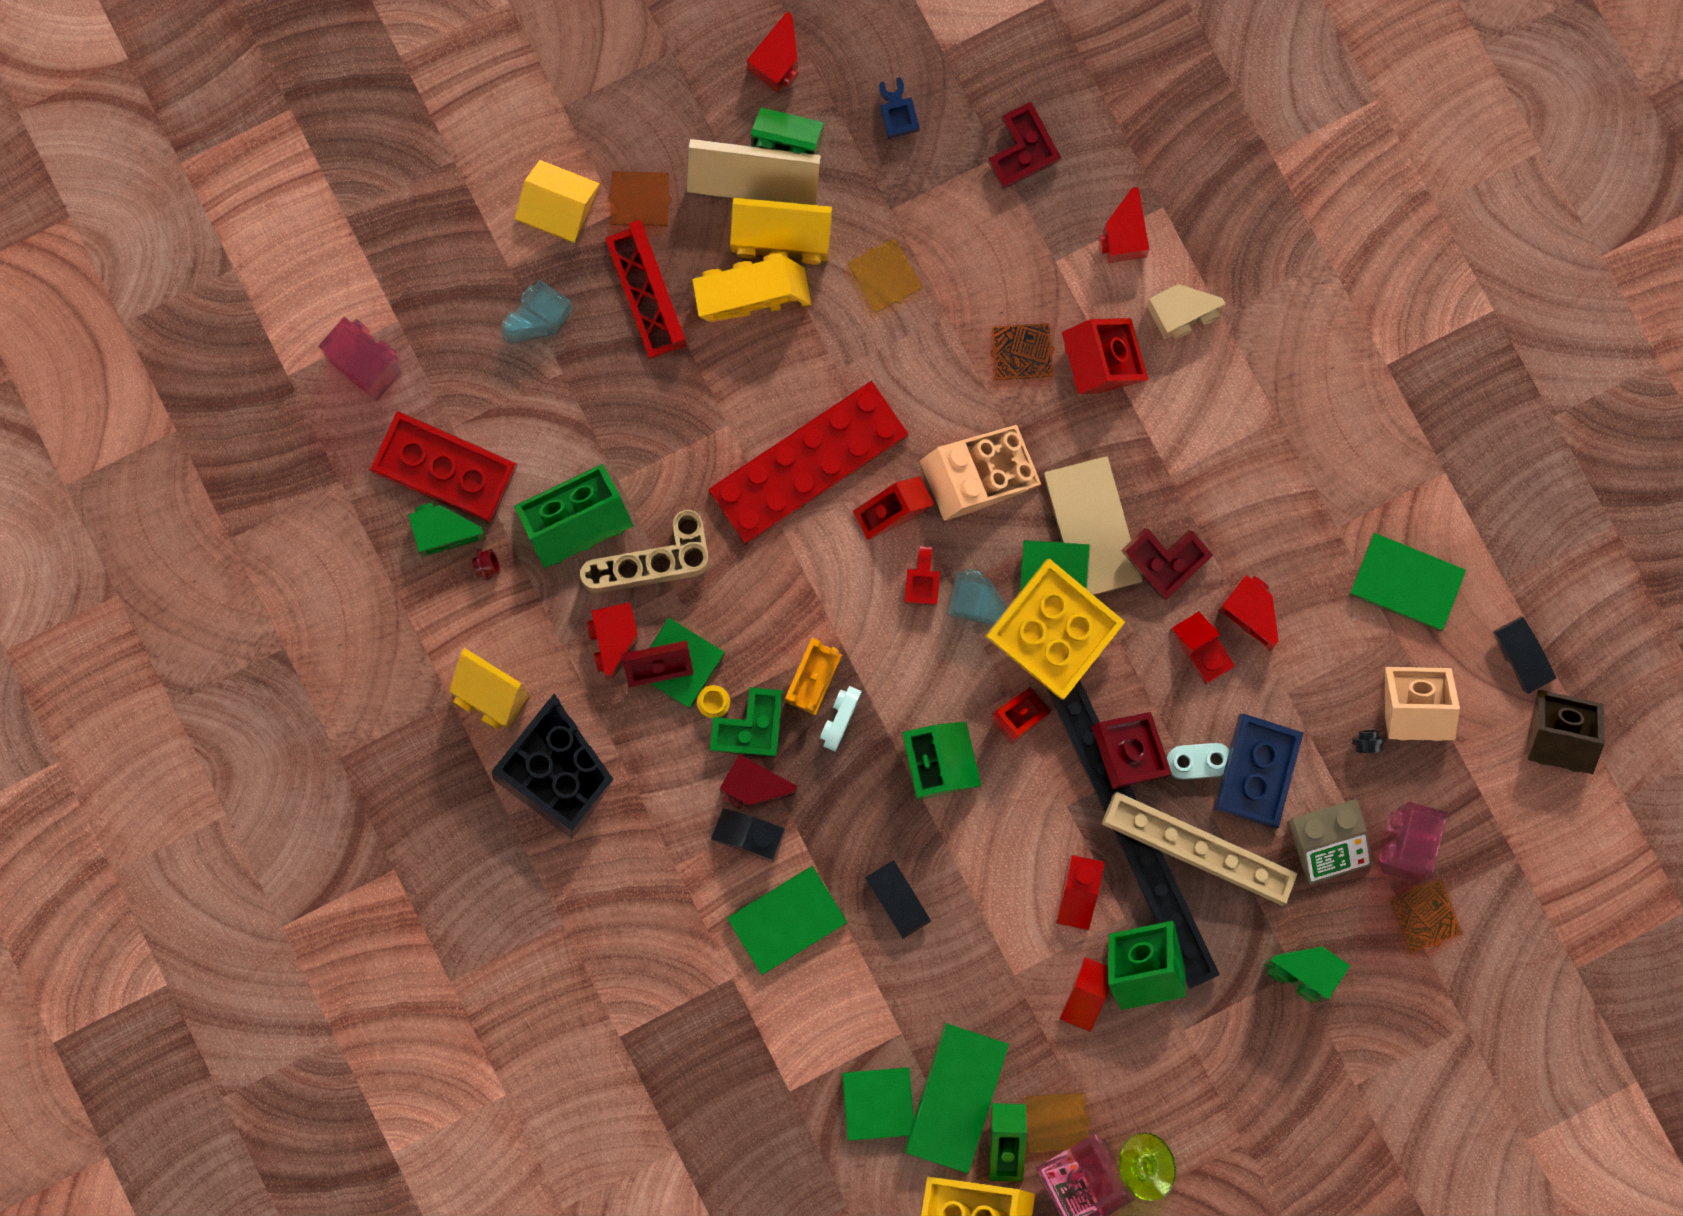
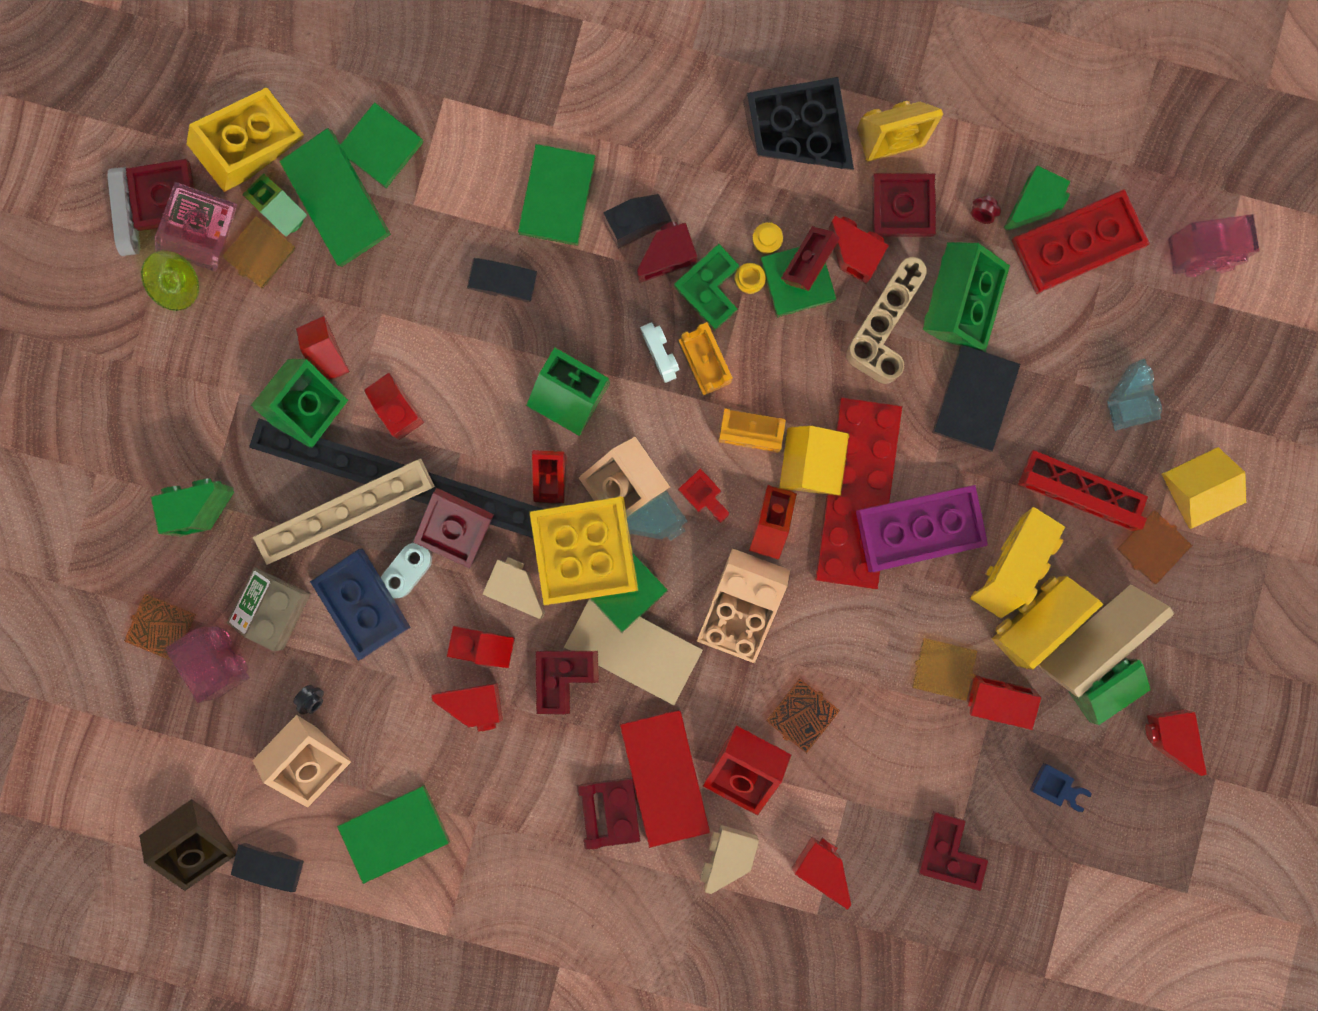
camera: 135 degrees right, 5 degrees up
none -> tan slope [483,557,545,619]
none -> dark red plate [577,777,641,850]
none -> light nougat slope [579,437,671,519]
none -> red tile [620,709,710,848]
none -> light orange hinge [718,408,786,453]
none -> yellow plate [752,222,783,254]
none -> yellow slope [779,425,849,496]
none -> magenta plate [856,485,988,572]
none -> dark red plate [872,173,936,237]
none -> black tile [932,345,1021,452]
none -> red hinge [968,675,1042,730]

